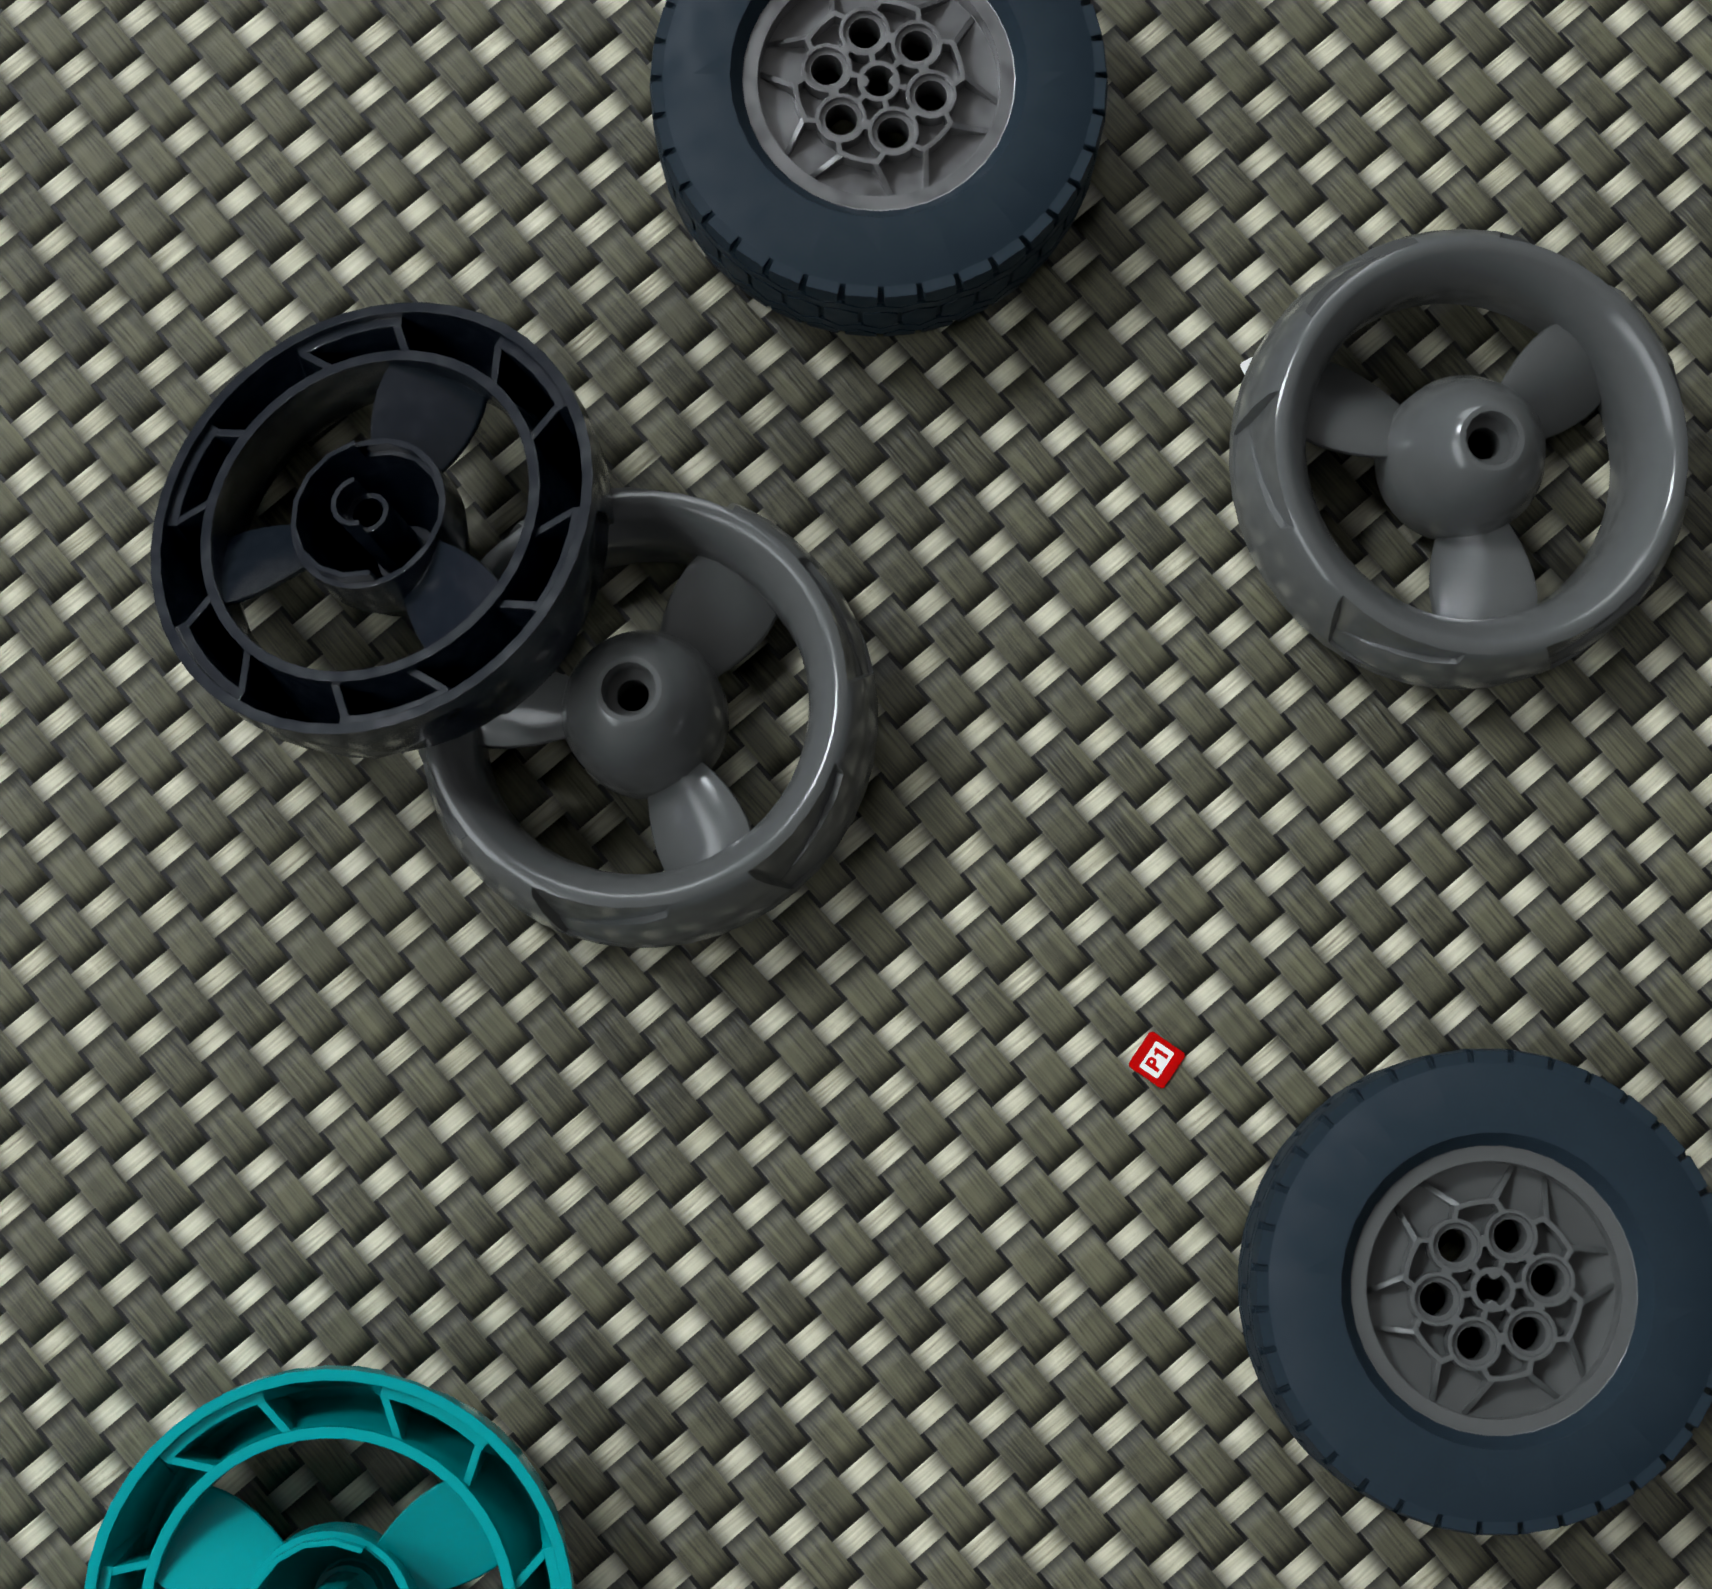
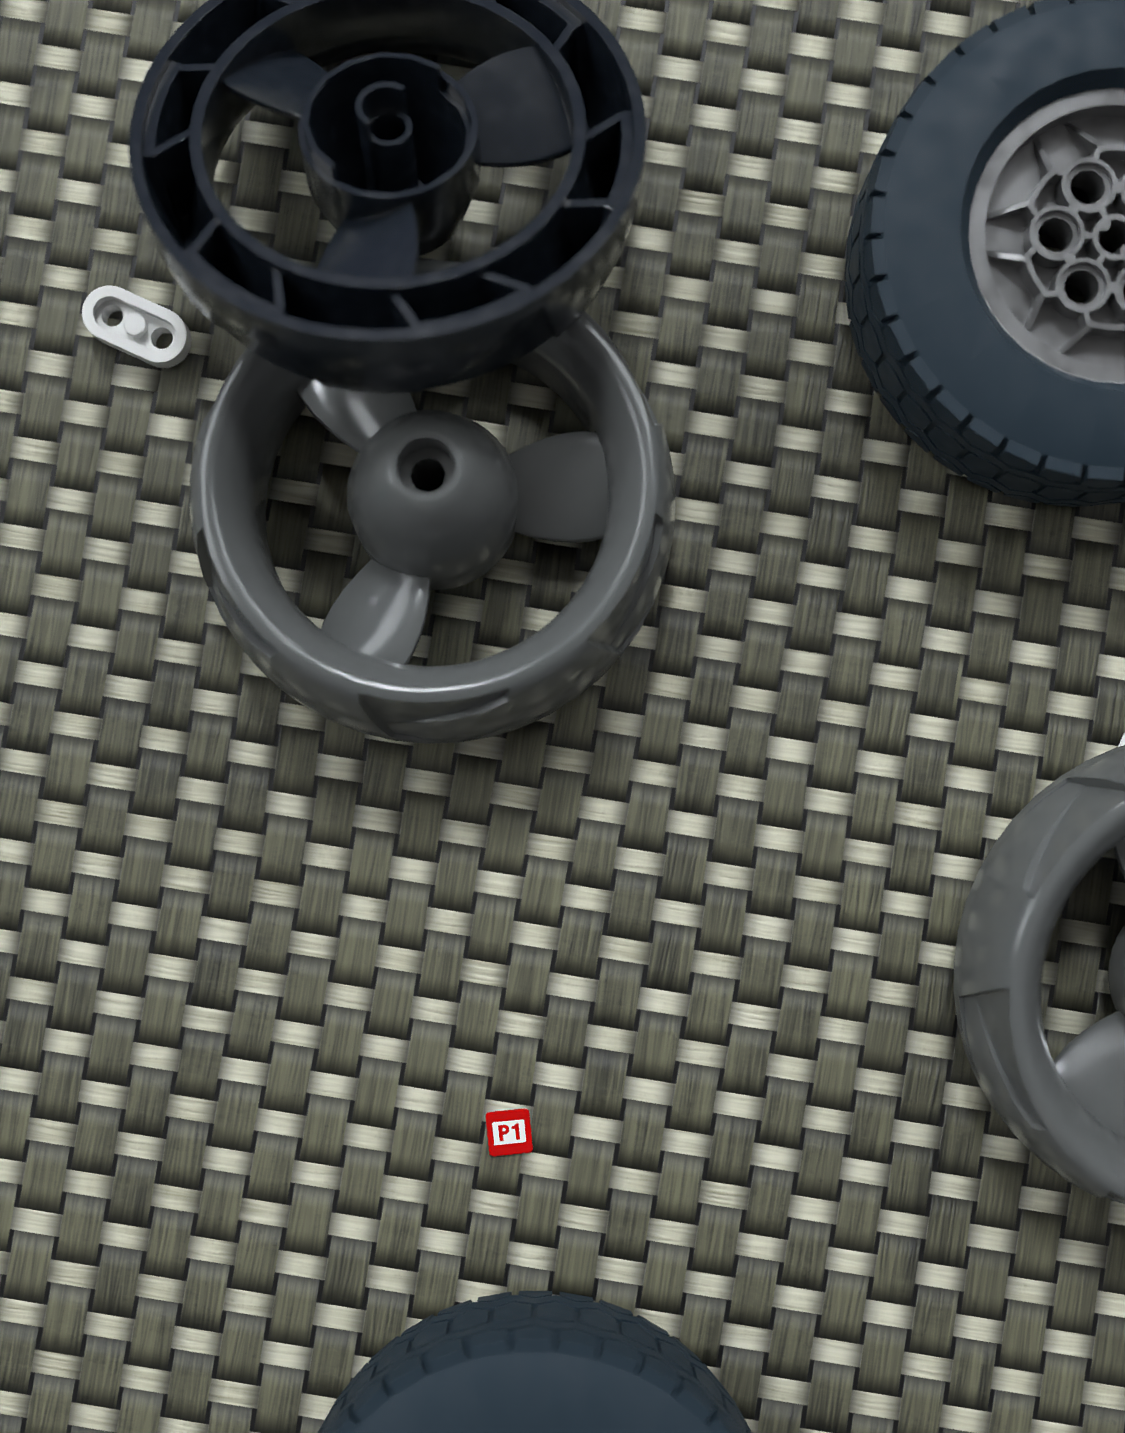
camera: 50 degrees right, 5 degrees up
none -> white plate [82,285,192,368]

